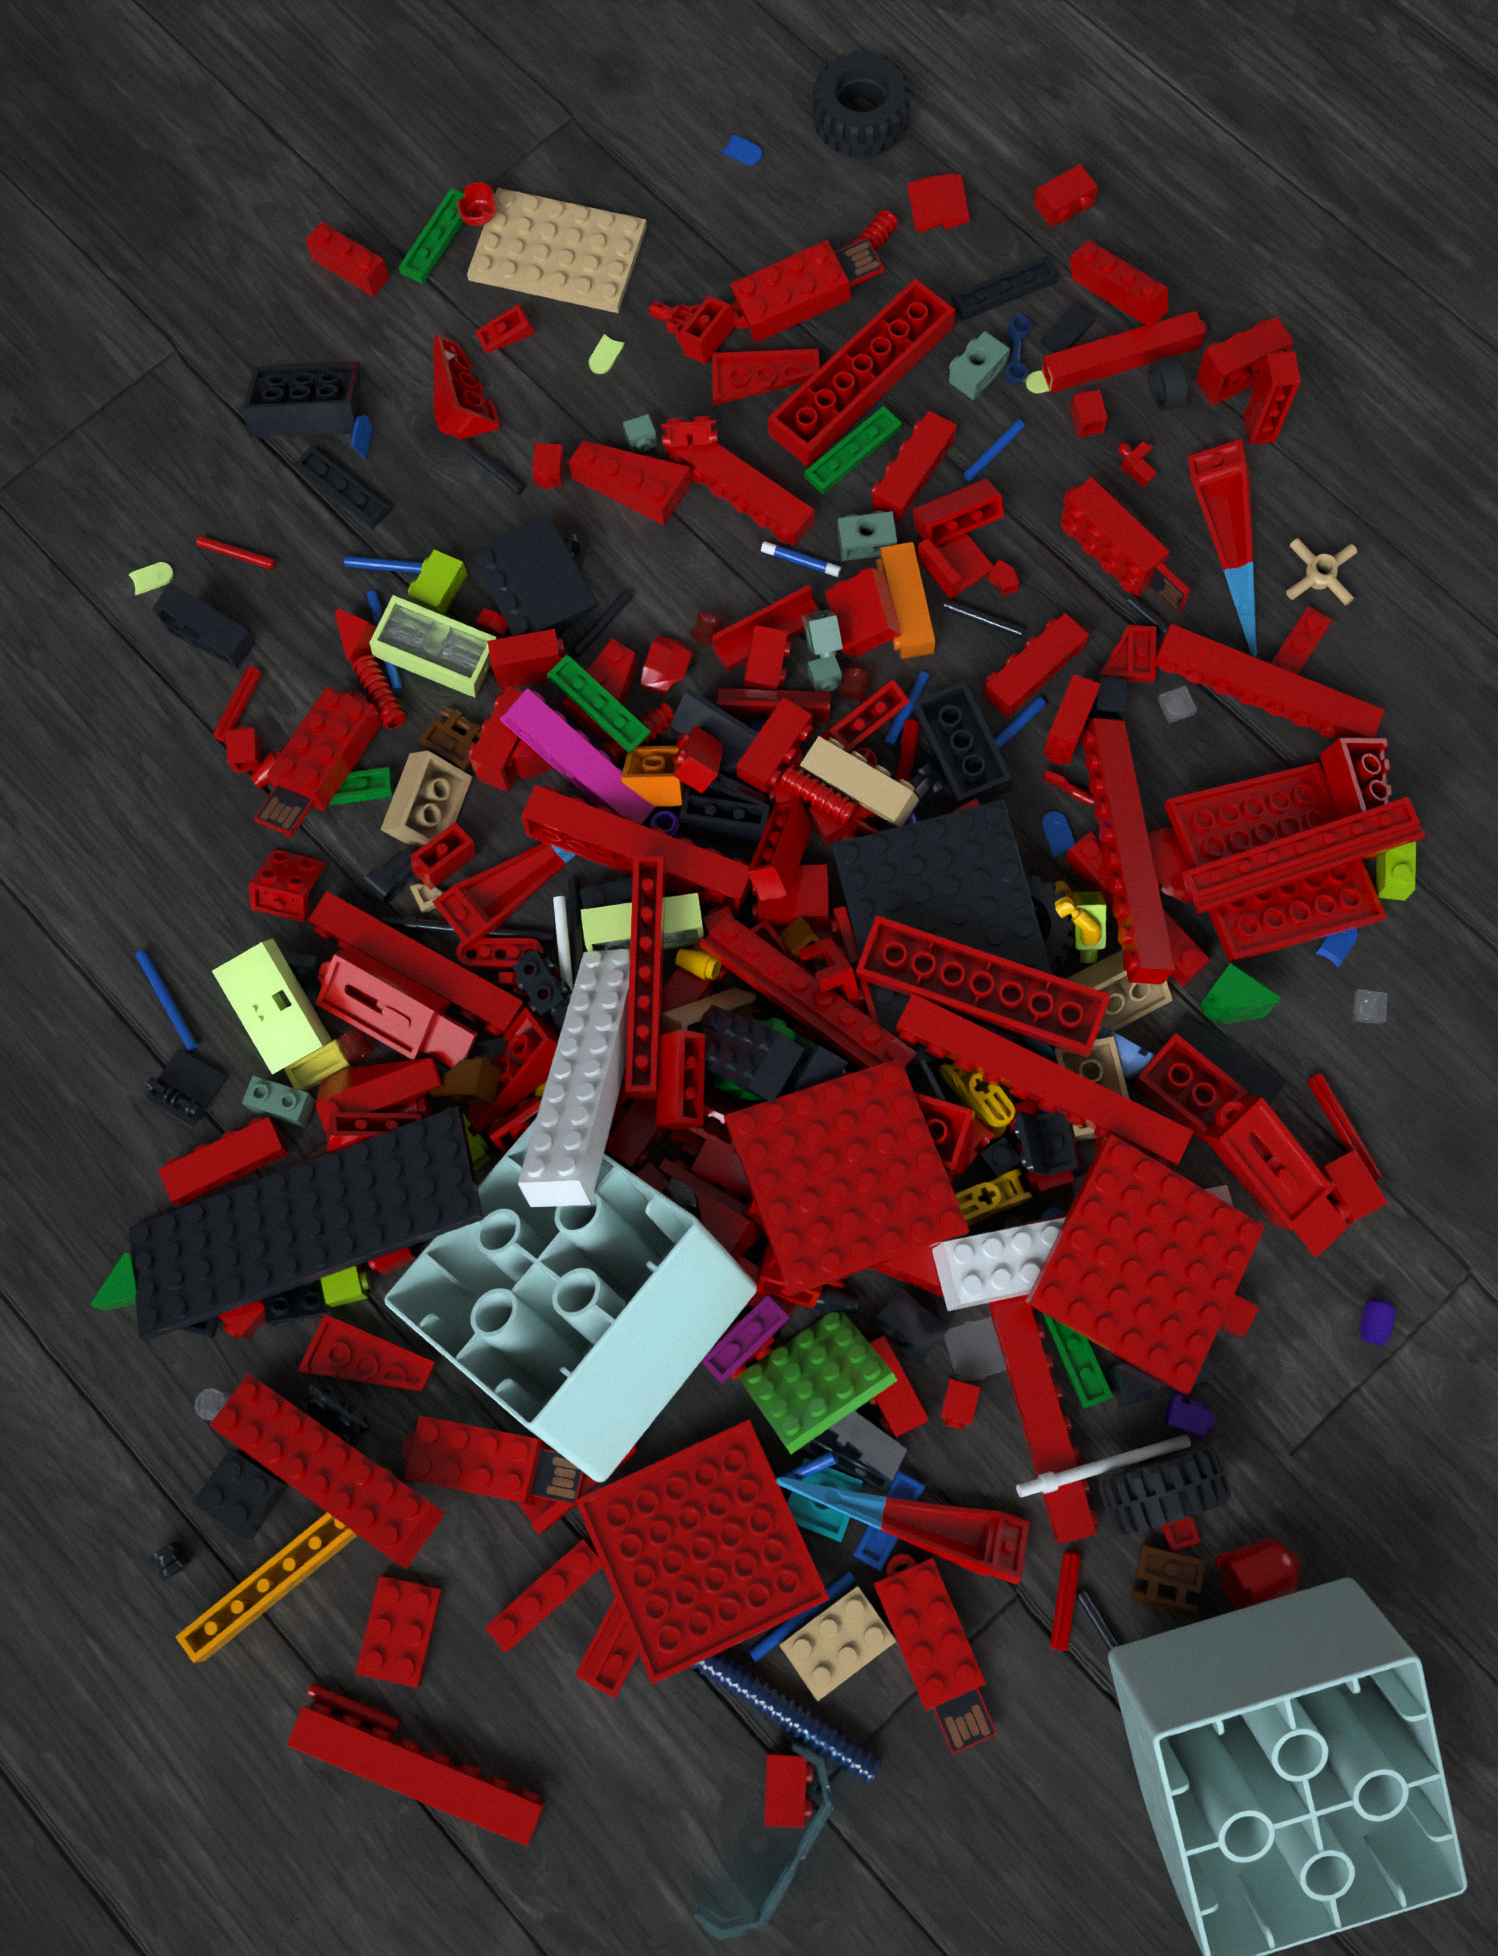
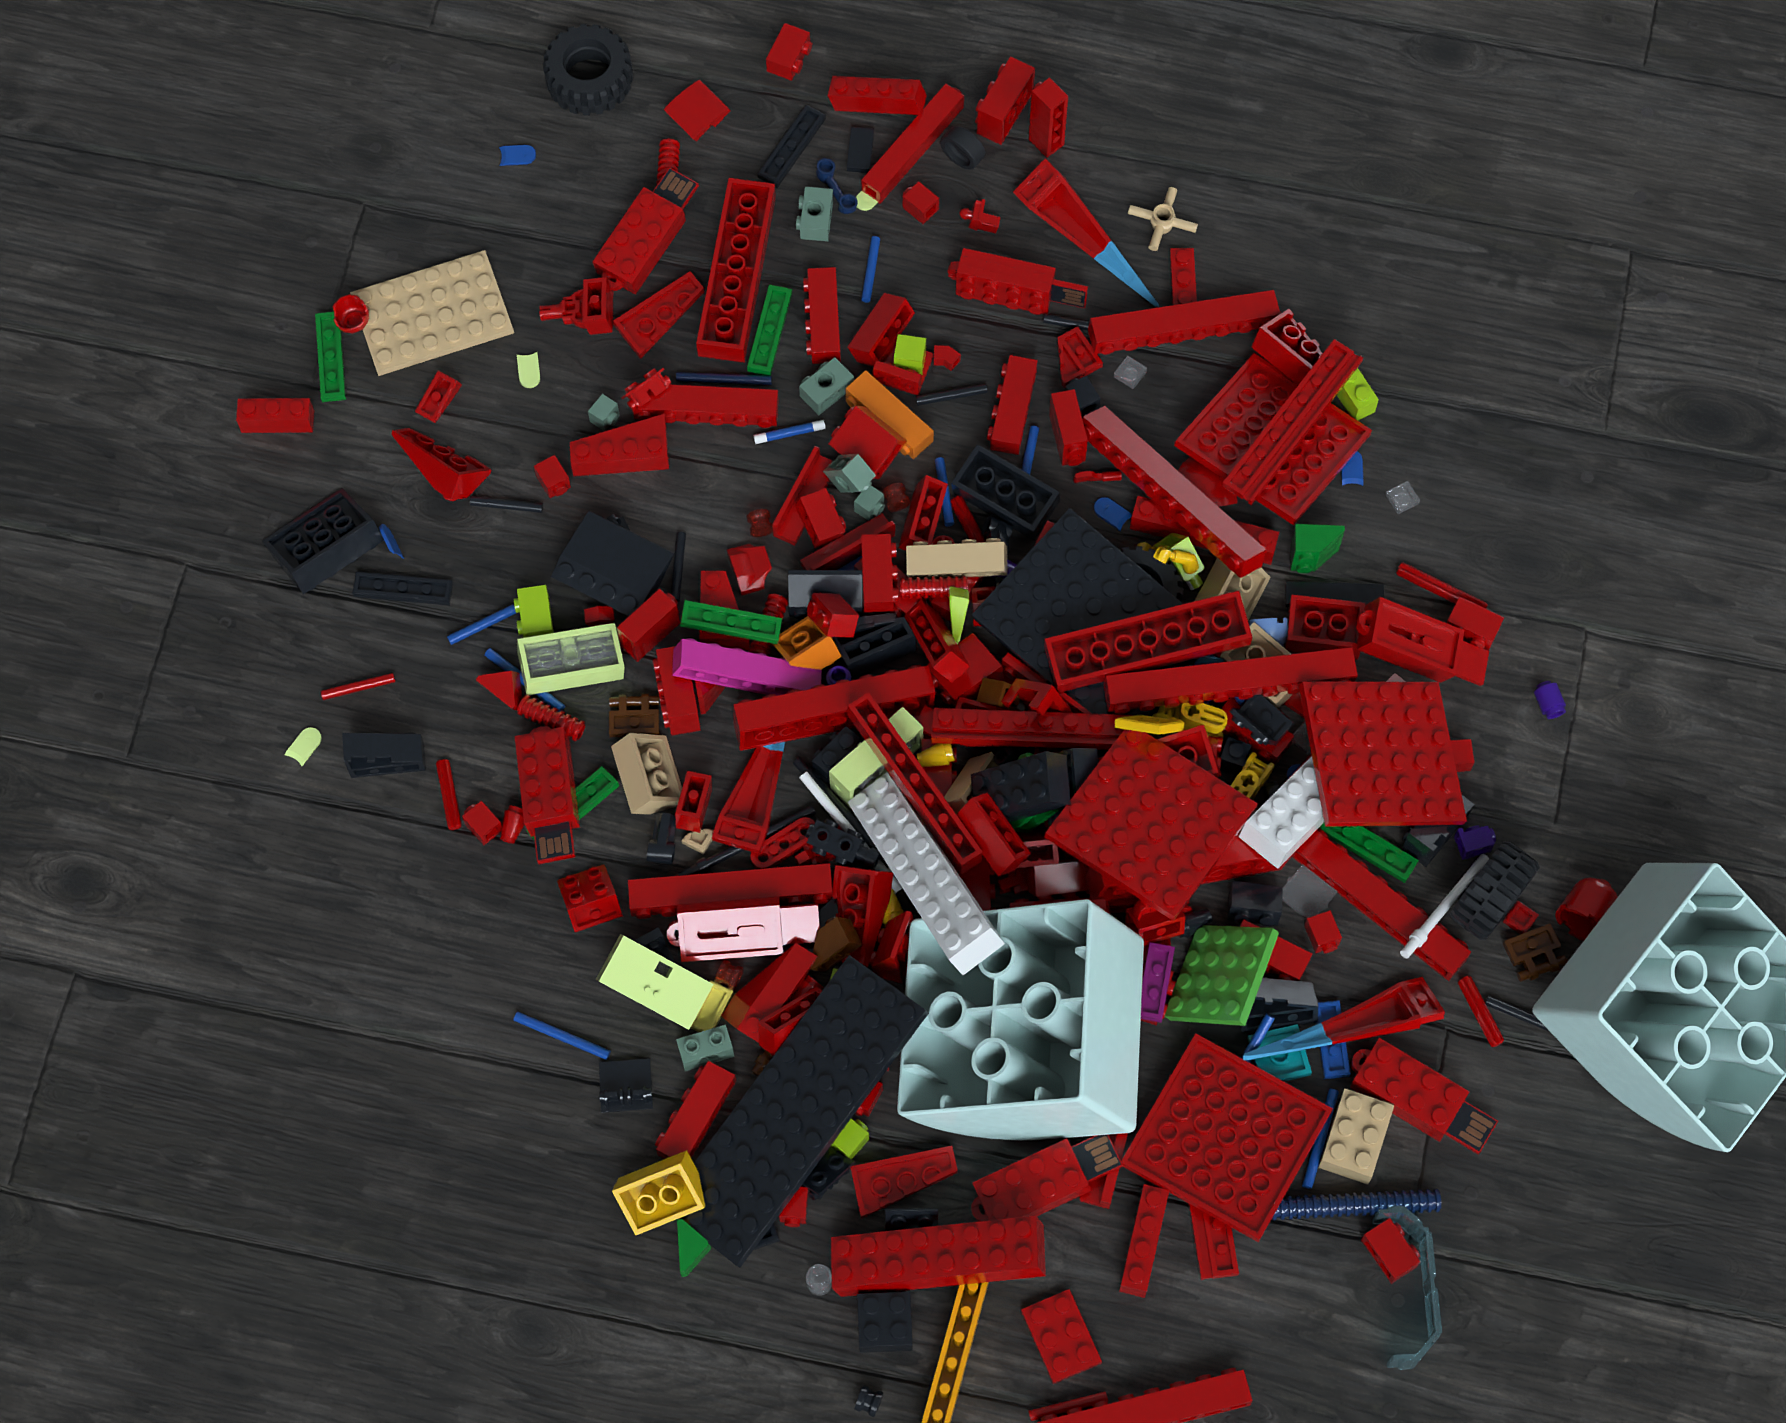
camera: 40 degrees left, 5 degrees down
none -> yellow slope [612,1150,705,1235]
none -> dark blue bar [676,372,772,385]
none -> lime piece [894,334,926,376]
none -> lime slope [949,587,969,644]
none -> yellow tile [1115,715,1184,735]

